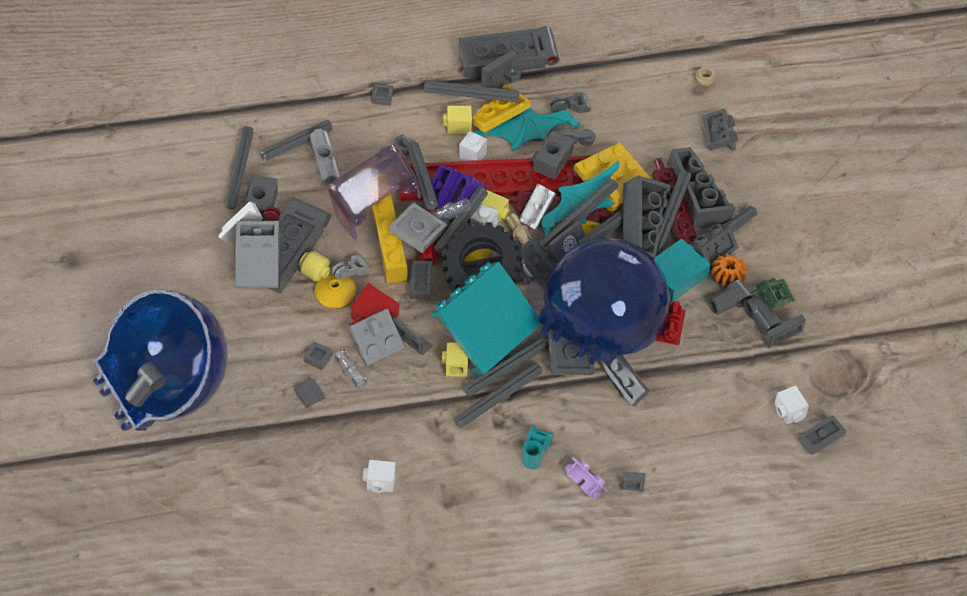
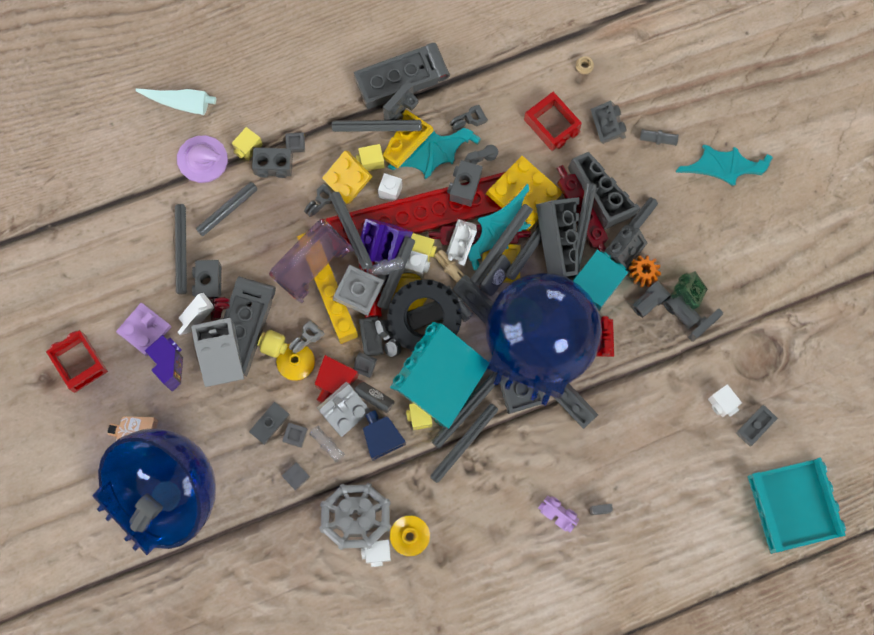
camera: 10 degrees left, 20 degrees up
light grey piece [310,129,340,187] -> none
teal piece [522,425,554,469] -> none
none -> red window [46,330,108,393]
none -> lavender hinge [116,303,171,356]
none -> light aqua piece [136,88,216,115]
none -> dark purple piece [144,335,183,392]
none -> lavender piece [177,136,228,183]
none -> light yellow brick [232,127,263,161]
none -> dark grey plate [249,402,290,445]
none -> dark grey brick [252,148,293,178]
none -> light grey plate [319,483,391,550]
none -> yellow plate [322,151,373,204]
none -> flat silver tile [353,352,377,378]
none -> dark blue torso [363,410,406,461]
none -> dark grey piece [375,319,402,357]
none -> yellow dish [390,516,430,556]
none -> red window [524,91,582,151]
none -> dark grey pin [640,129,679,146]
none -> teal animal [676,145,773,186]
none -> teal panel [747,457,846,554]

